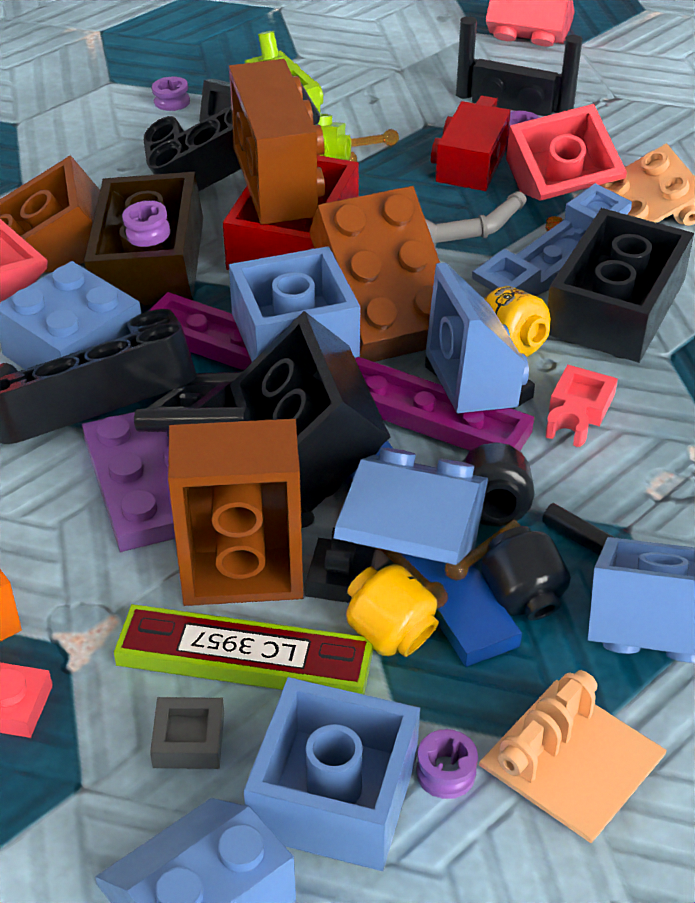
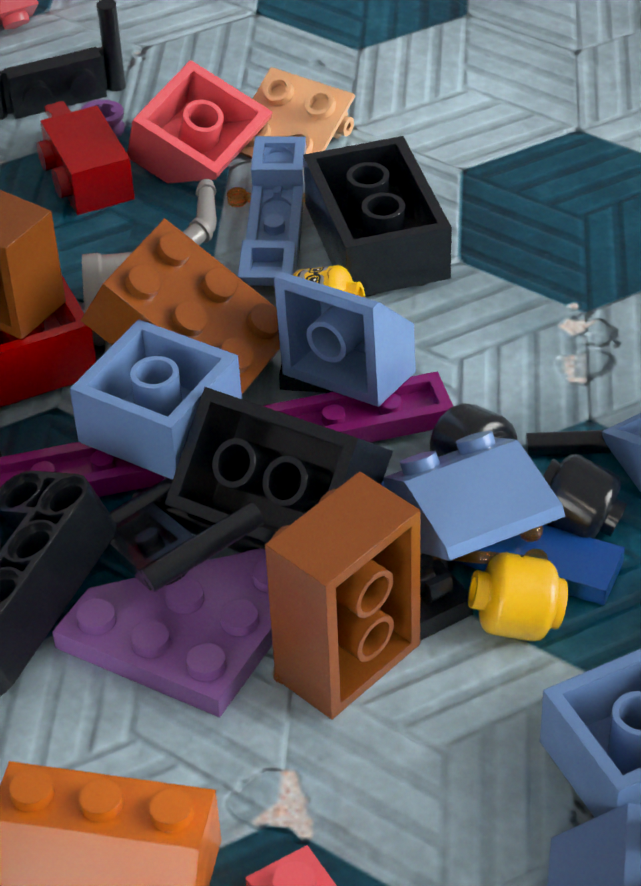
camera: 40 degrees left, 0 degrees up
tile [114,604,373,695] -> none
dark grey plate [150,697,224,769] -> none
coral plate [546,364,618,447] -> none

